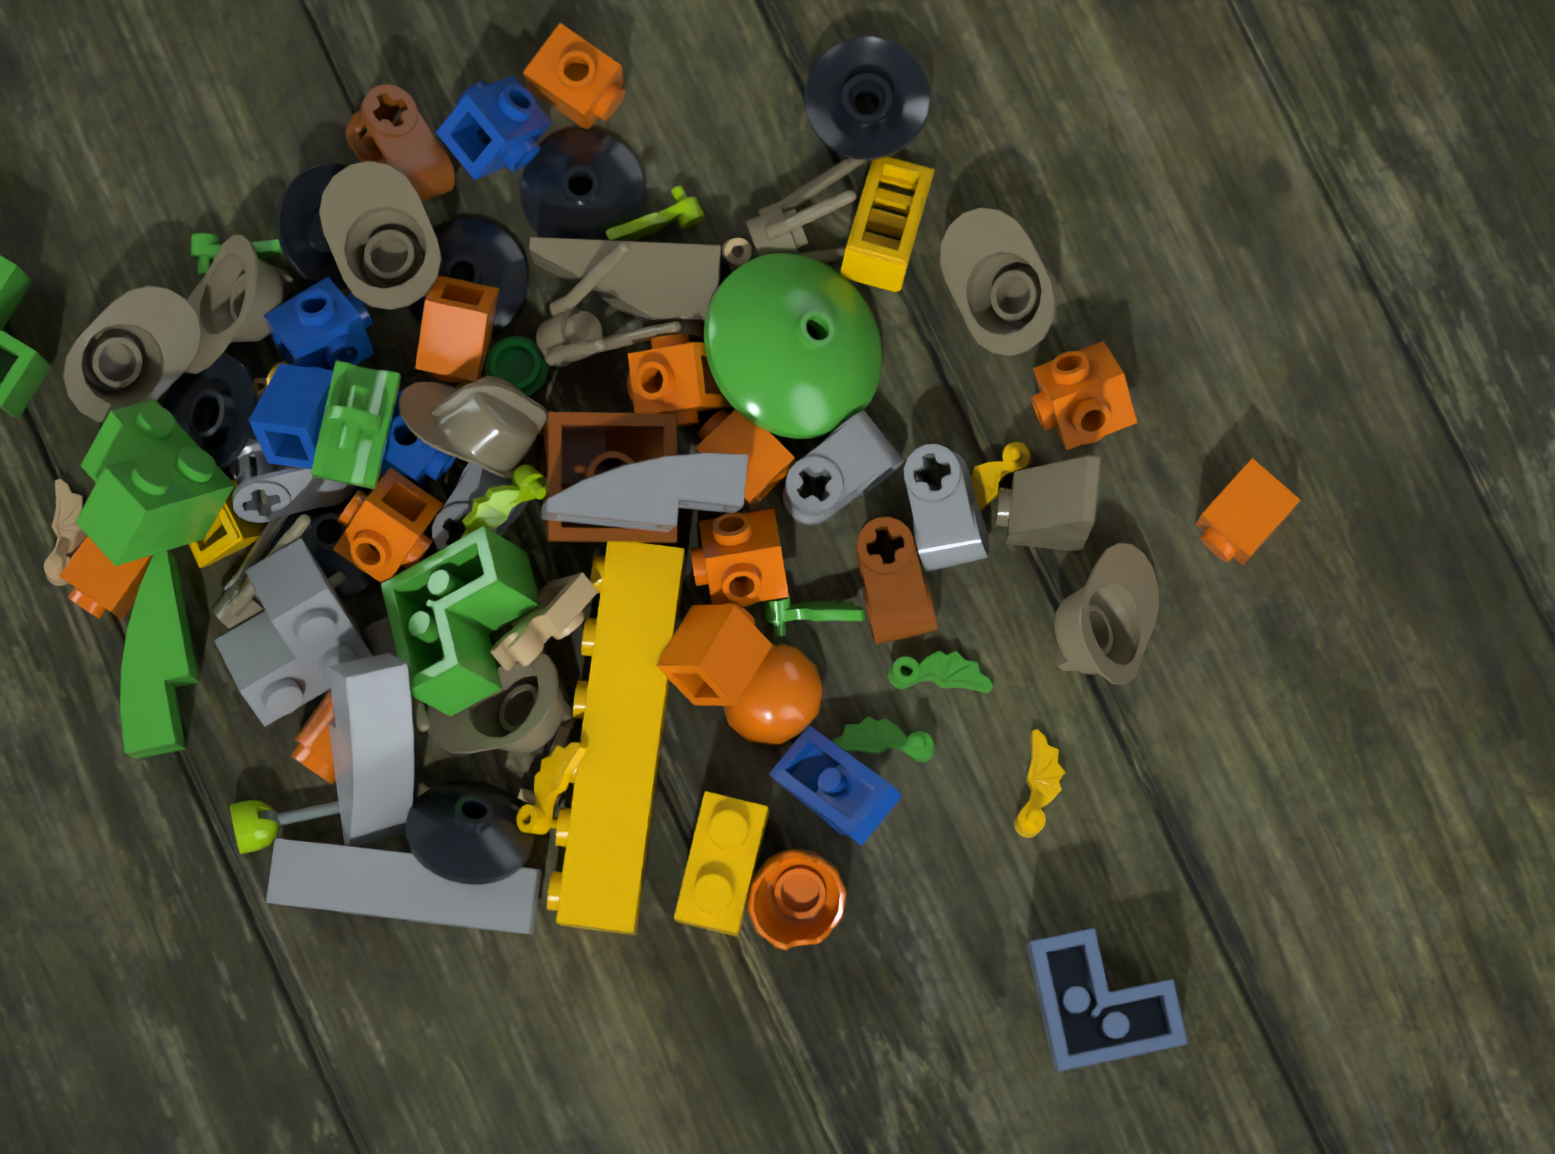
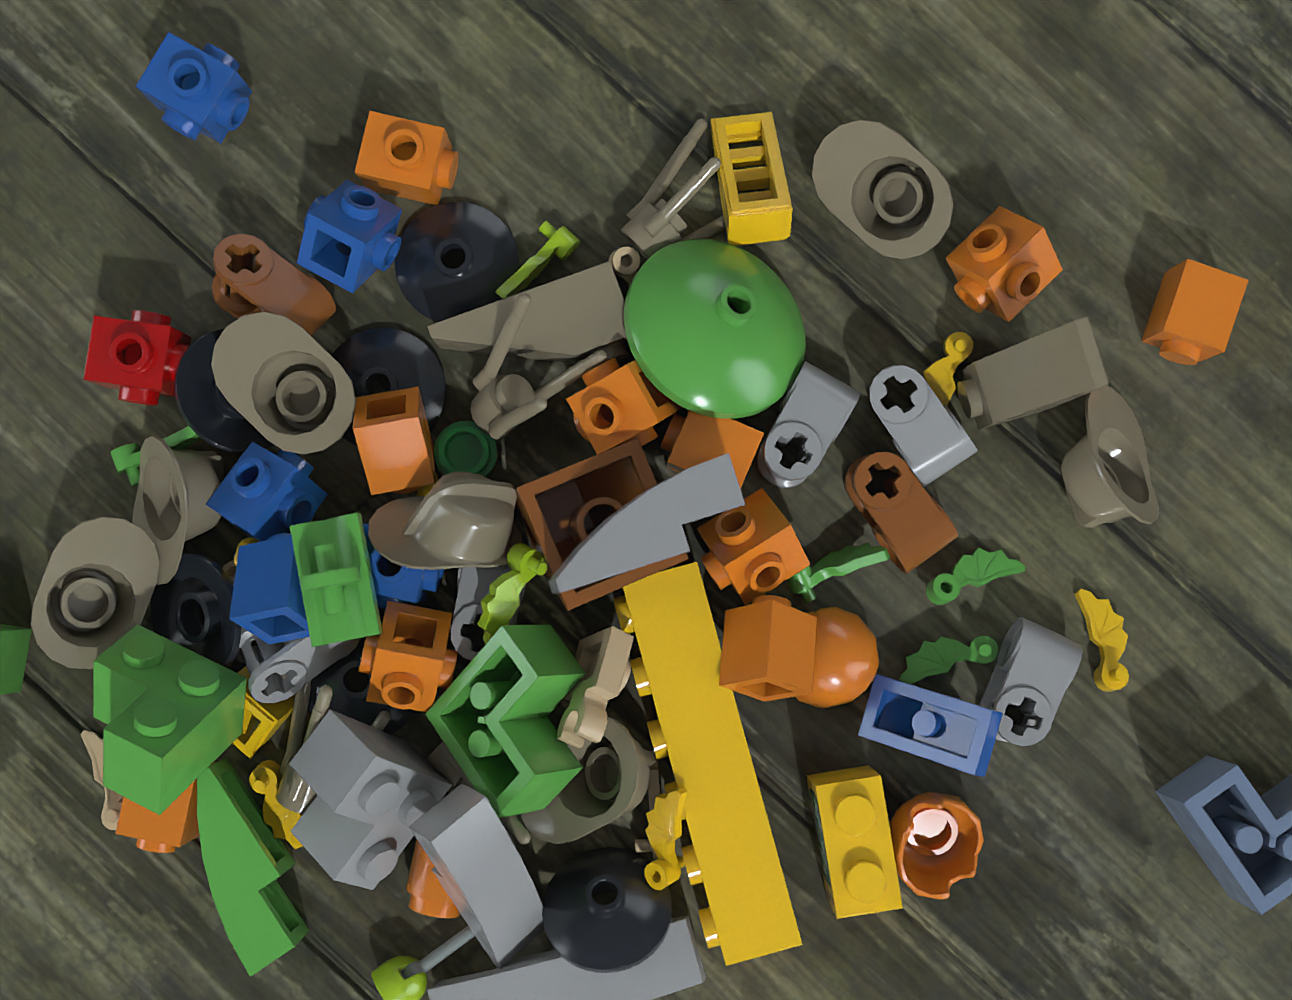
camera: 30 degrees left, 5 degrees up
black dish [804,36,930,160] -> none
none -> red brick [83,310,191,406]
none -> yellow piece [249,760,303,849]
none -> light grey piece [979,617,1083,746]

